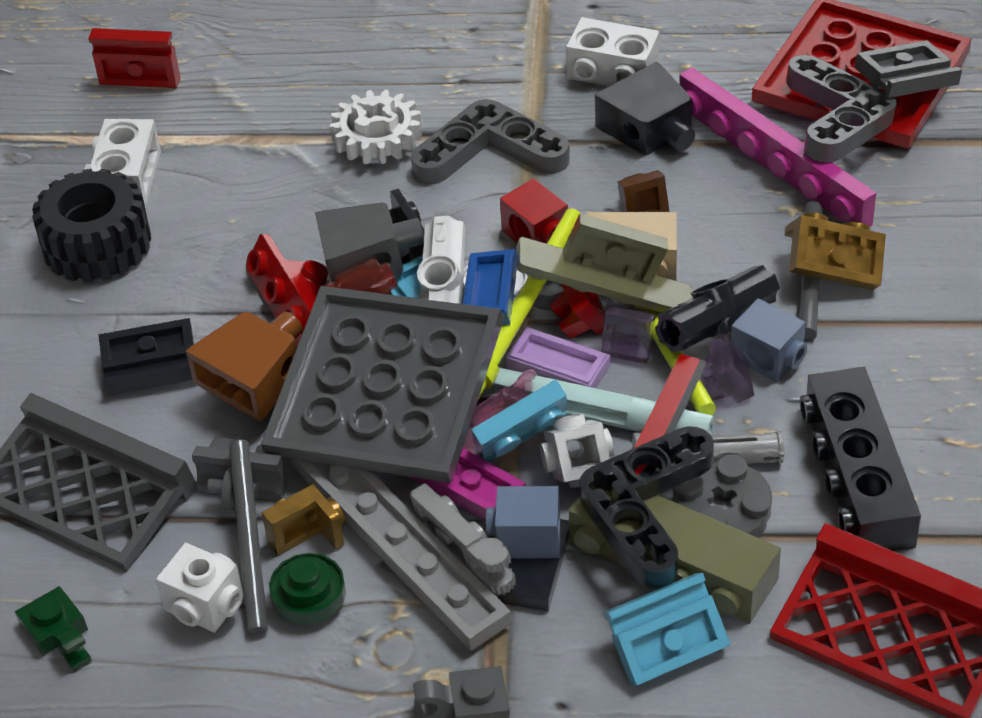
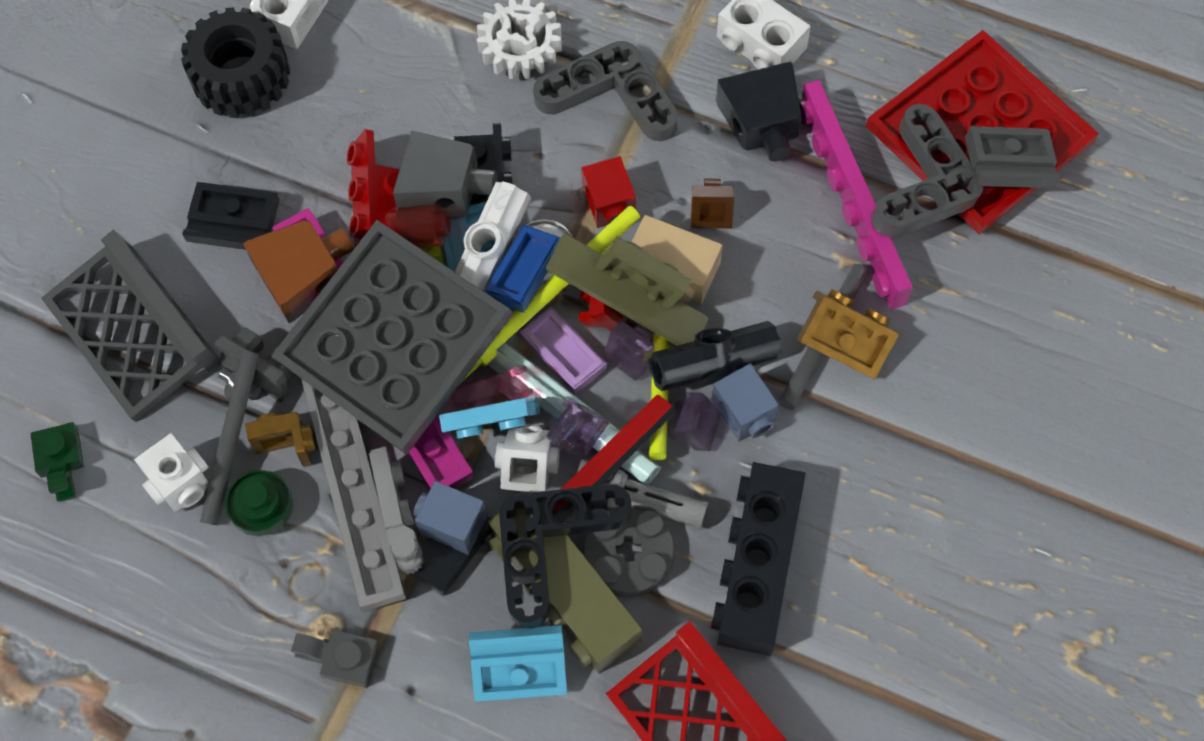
camera: 20 degrees right, 20 degrees up
none -> clear purple tile [546,397,609,458]

